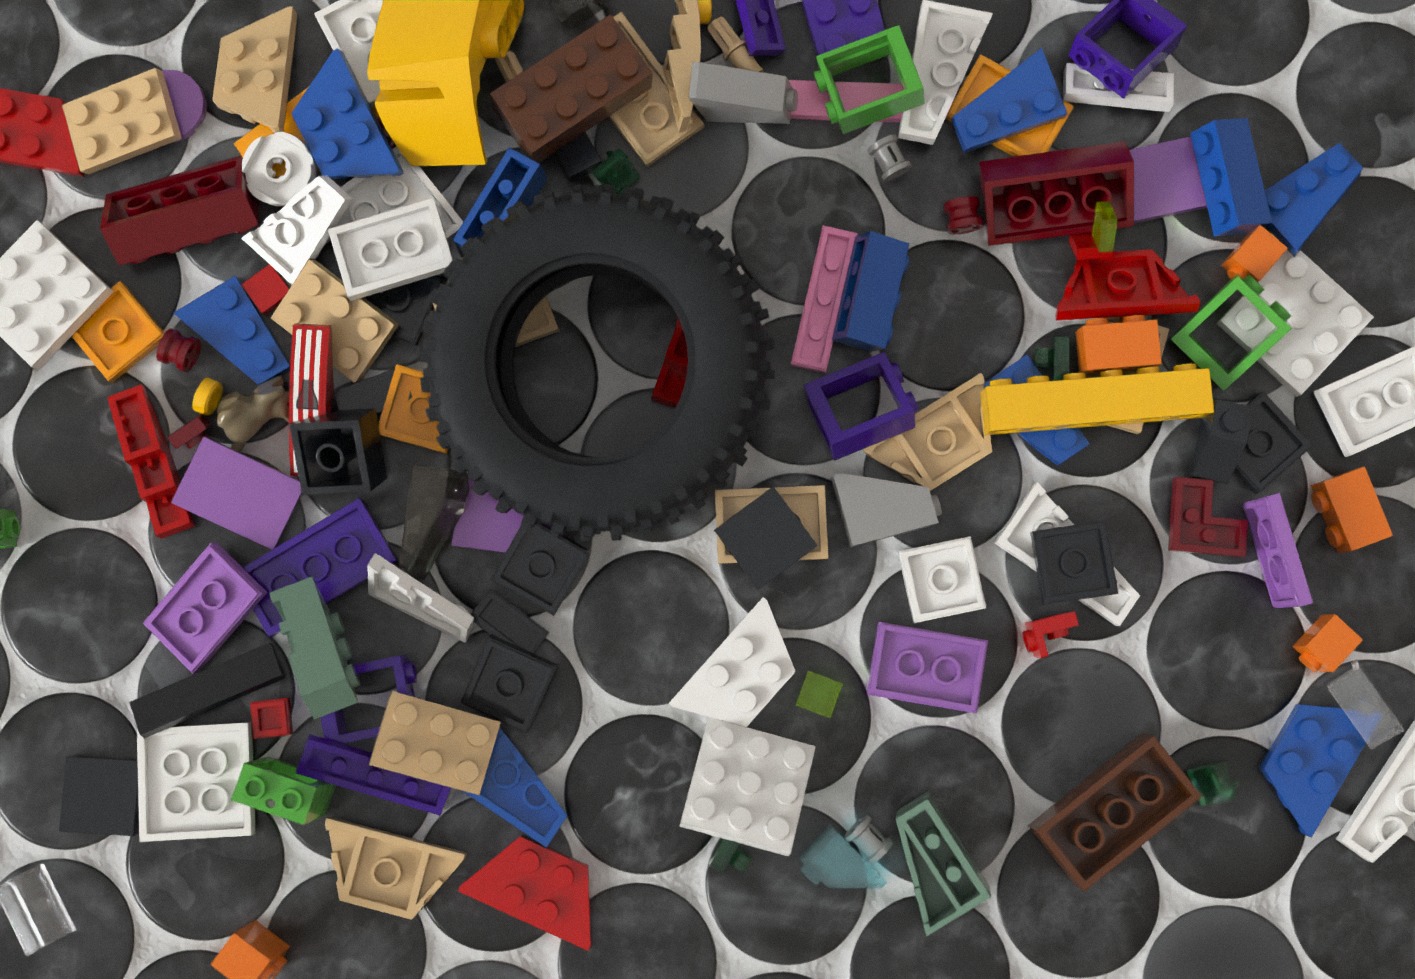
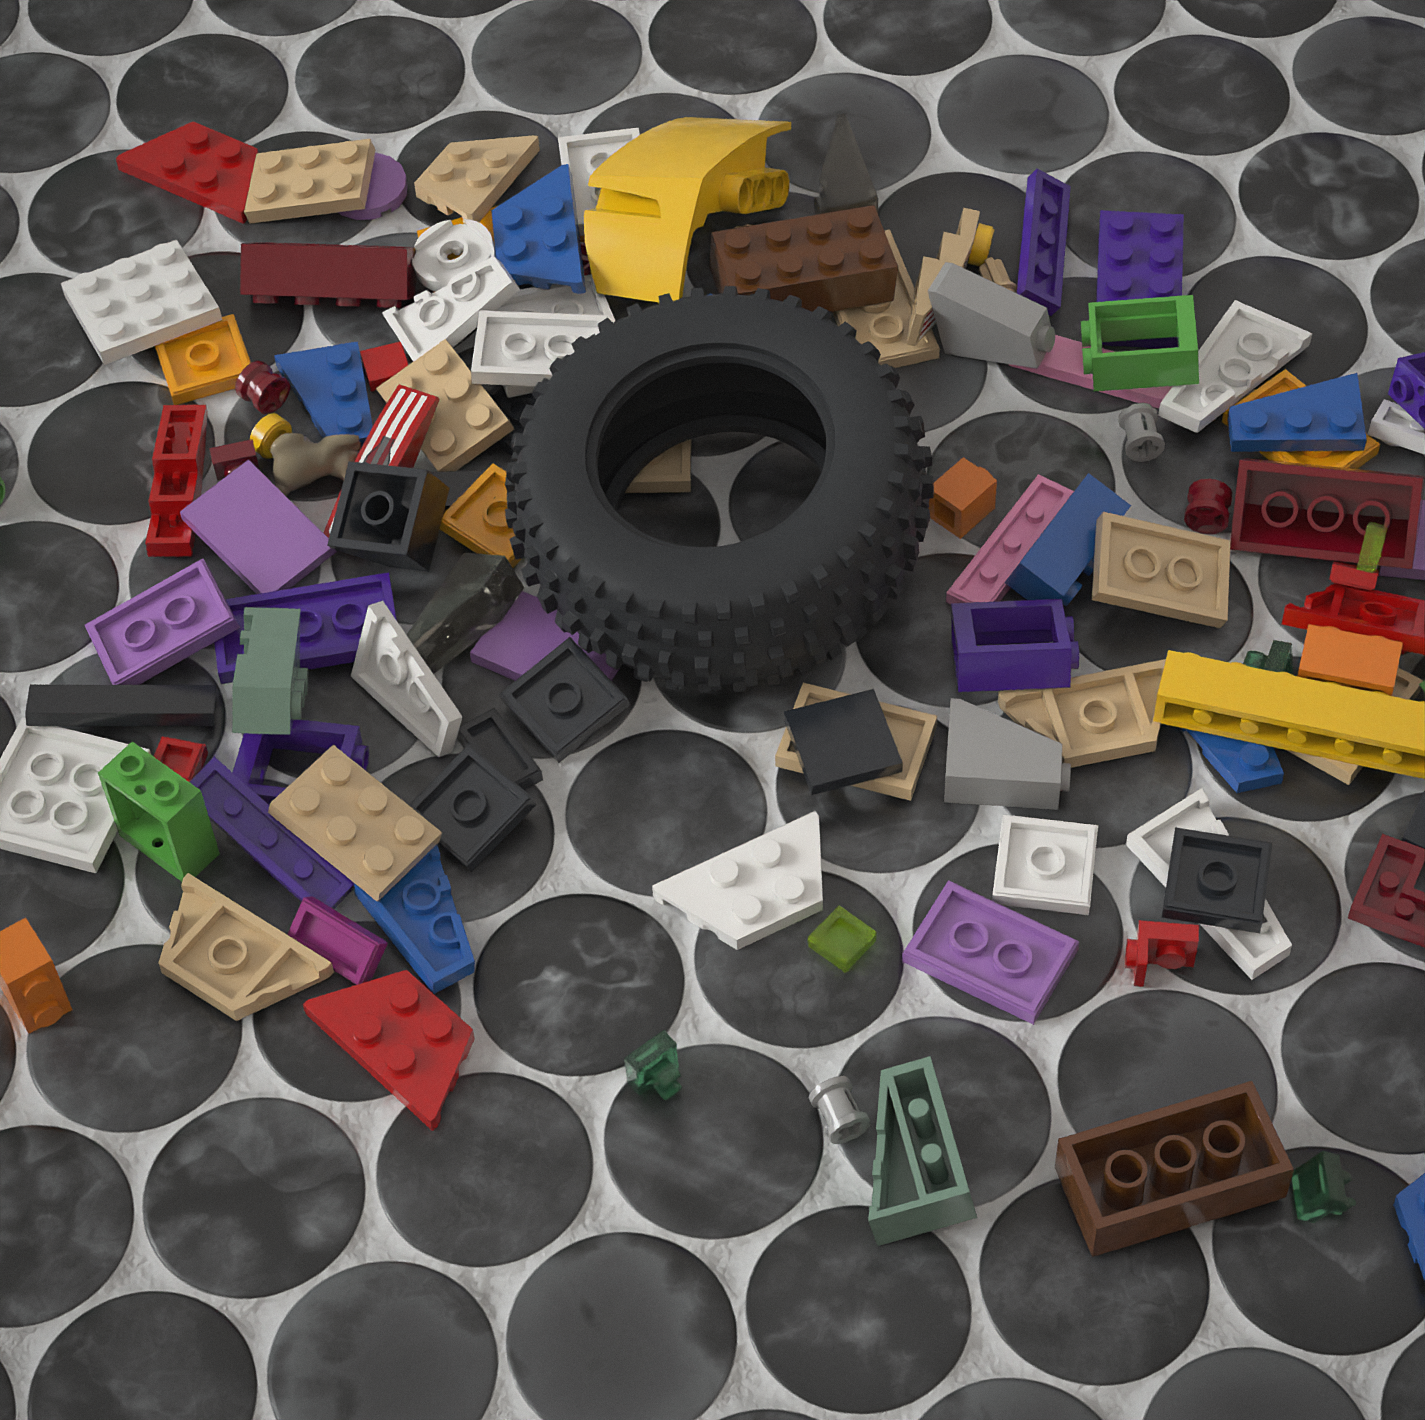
camera: 20 degrees right, 30 degrees down
white plate [680,717,816,857] -> none
clear light blue slope [800,824,887,888] -> none
none -> magenta tile [287,896,388,985]
none -> orange brick [929,457,997,539]
none -> tan plate [1092,512,1231,628]

